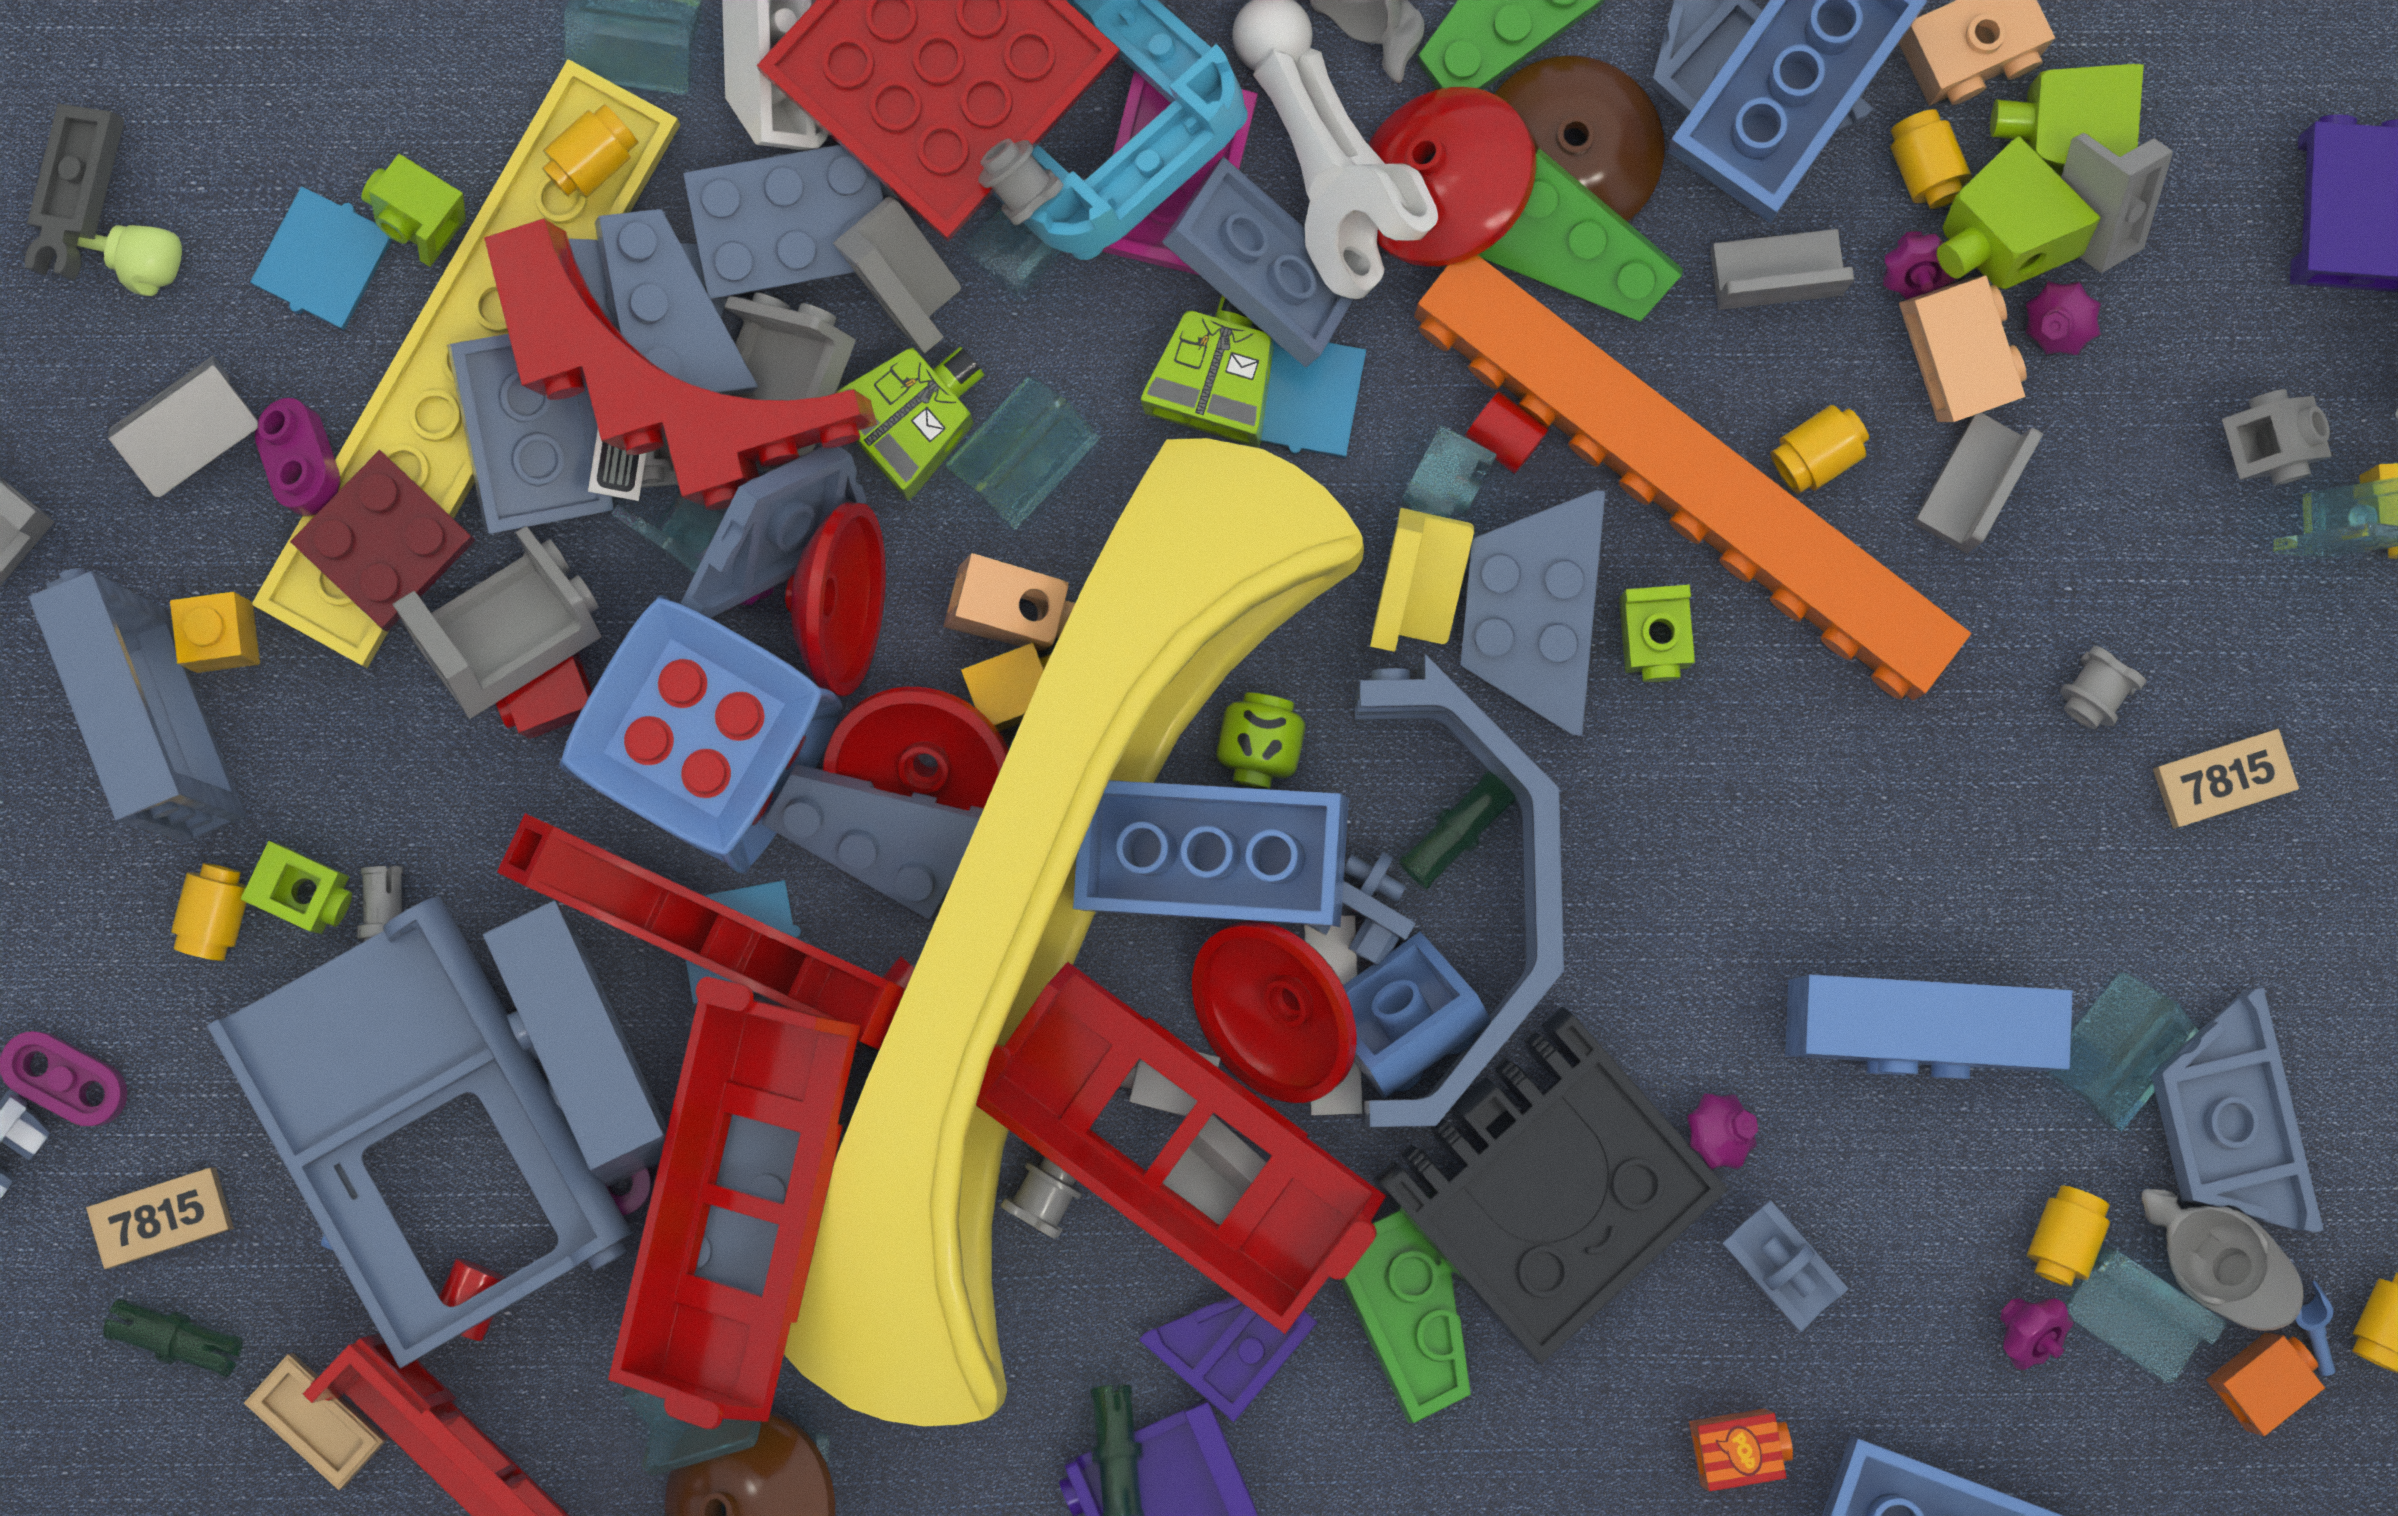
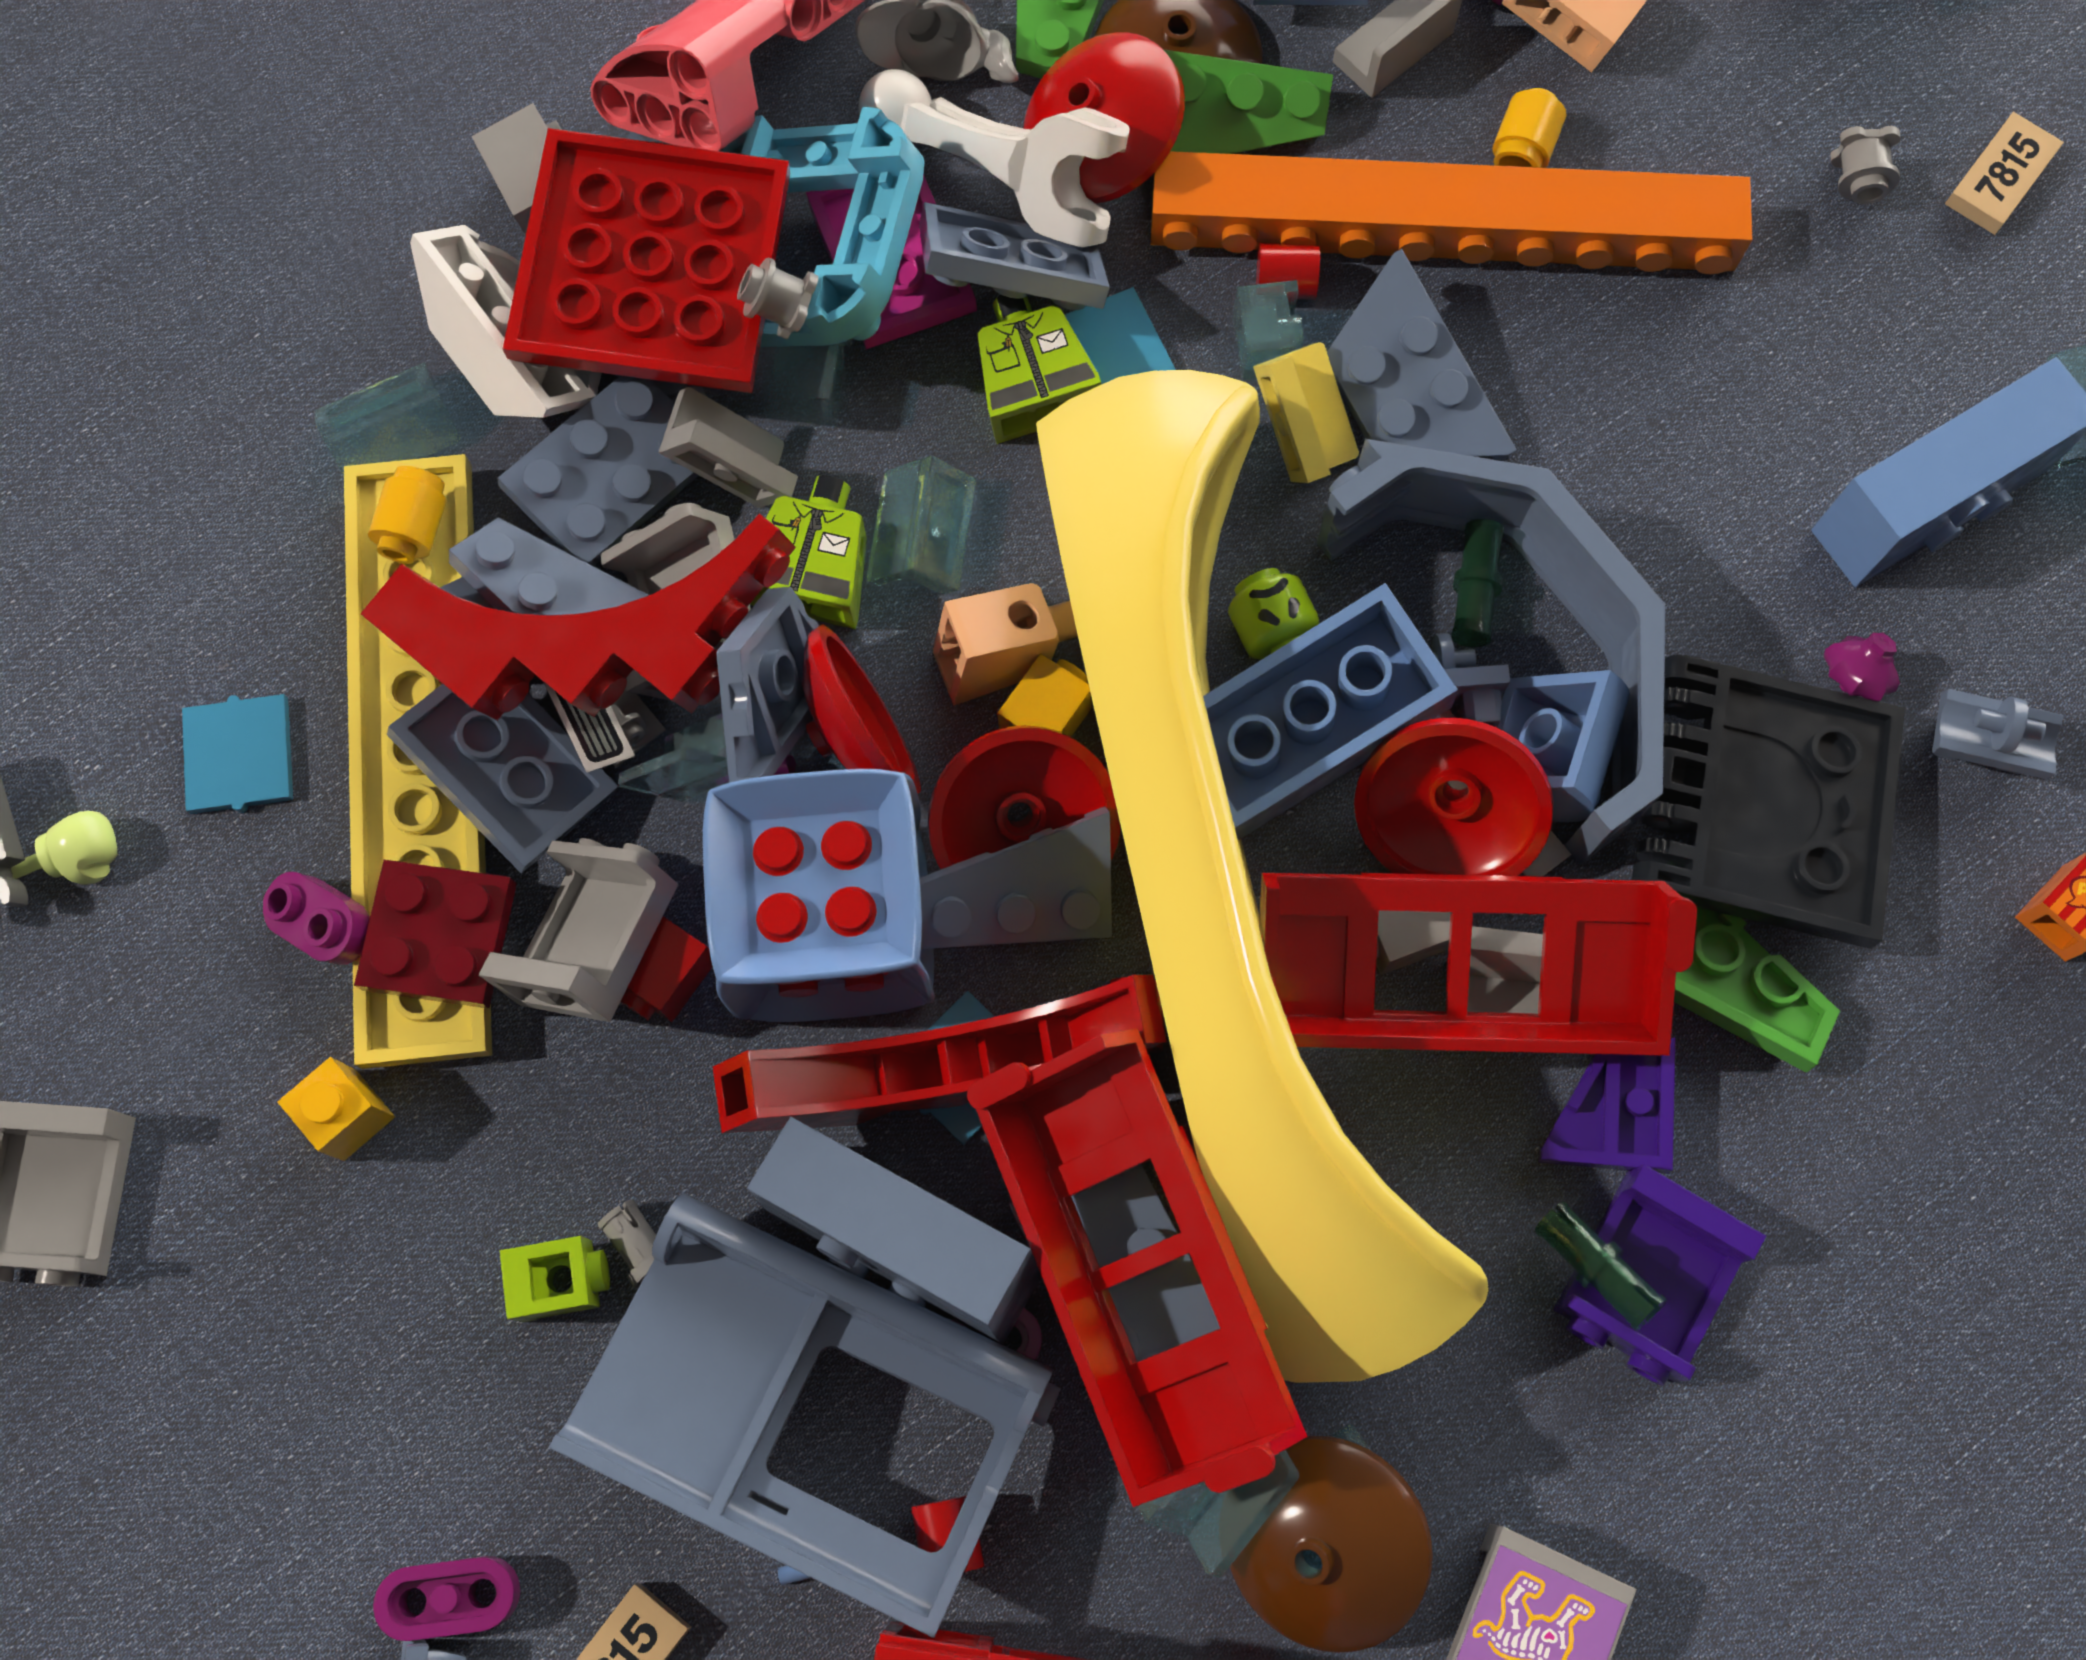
camera: 30 degrees left, 10 degrees down
sand blue window [28,568,246,841] -> none
light grey panel [108,355,258,497] -> none
yellow brick [171,863,247,961] -> none
lime brick [361,154,466,267] -> none
light grey brick [1000,1157,1083,1239] -> none
lime brick [1619,584,1695,682] -> none
light grey panel [1912,413,2043,554] -> none

